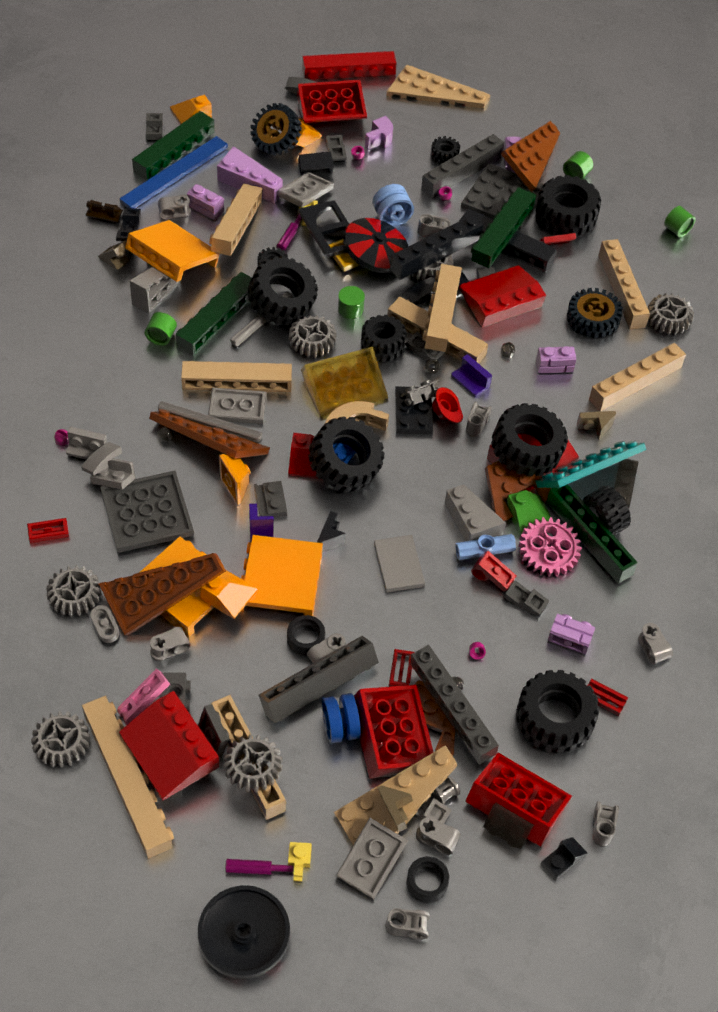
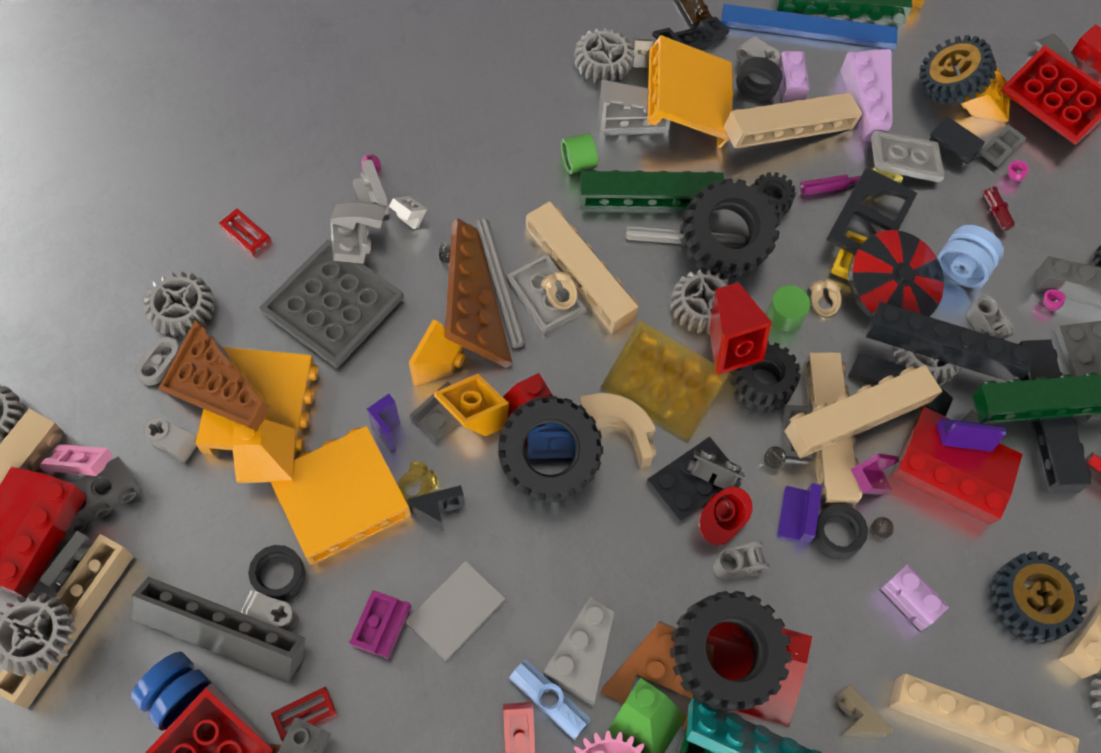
camera: 55 degrees right, 10 degrees up
lavender brick [365,116,393,150] -> none
none -> magenta plate [349,590,412,659]
none -> white bracket [389,196,427,229]
none -> clear yellow piece [397,462,438,505]
none -> light orange slope [434,374,509,436]
none -> tan piece [541,272,577,310]
none -> light grey gear [574,28,635,83]
none -> red slope [709,282,772,375]
none -> black tyre [736,57,783,101]
none -> tan piece [809,280,842,318]
none -> black tyre [813,504,868,559]
none -> magenta panel [850,454,900,495]
none -> dark purple panel [937,418,1006,452]
none -> dark red axle [982,186,1015,231]

